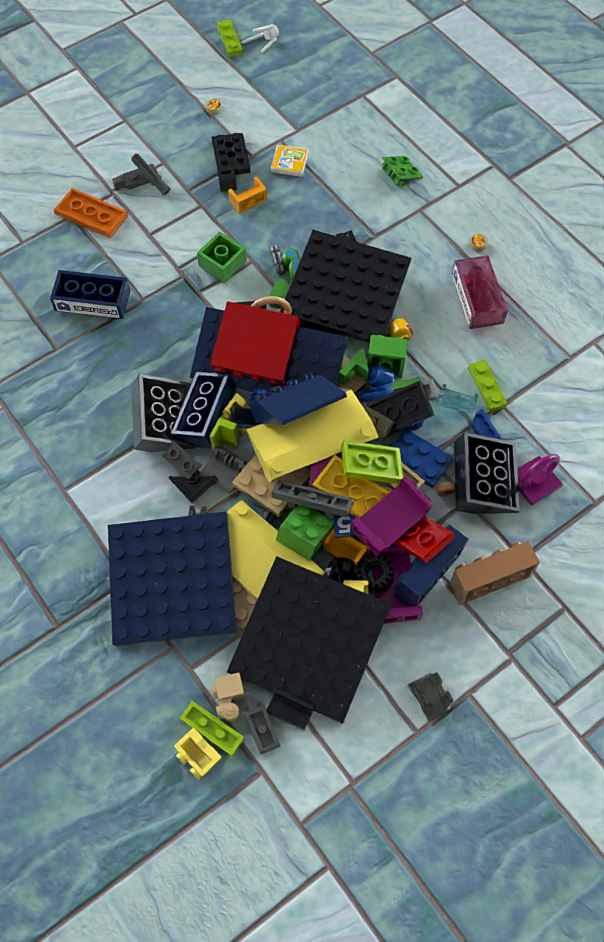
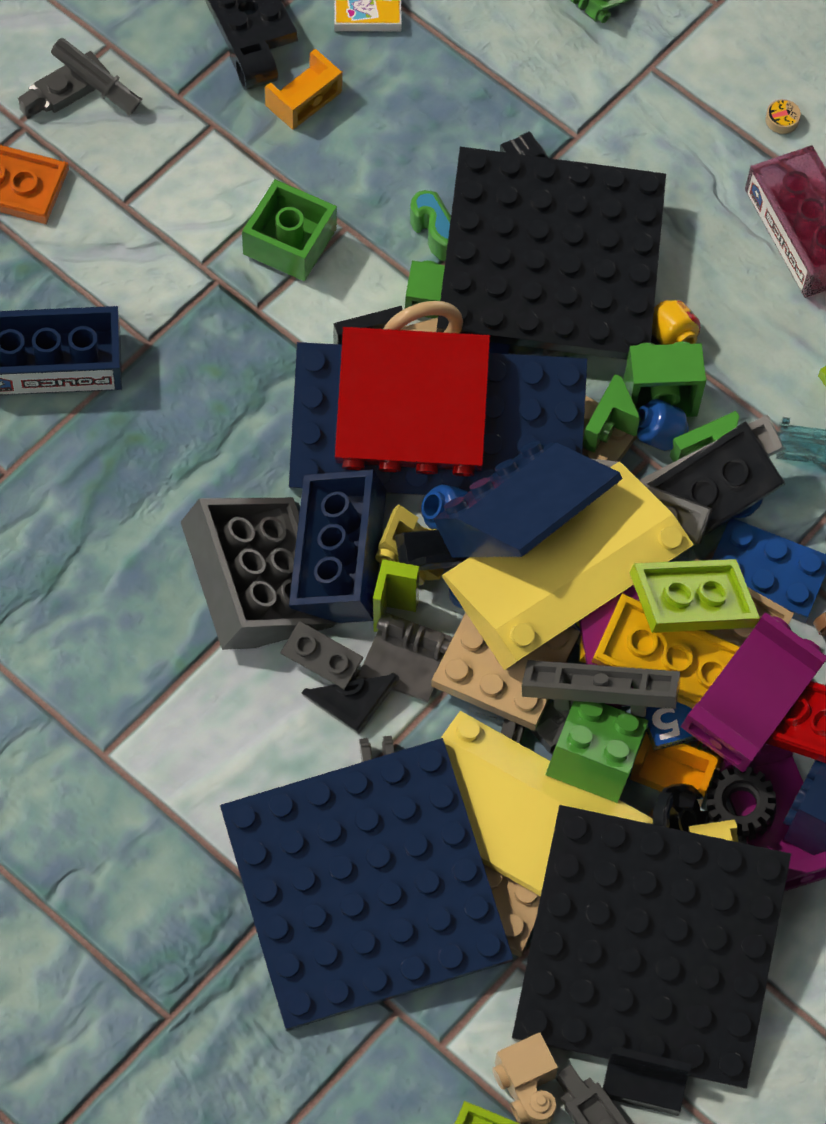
camera: 15 degrees left, 0 degrees up
dark grey axle [270,245,285,276] -> none
blue tile [360,384,394,402] -> none

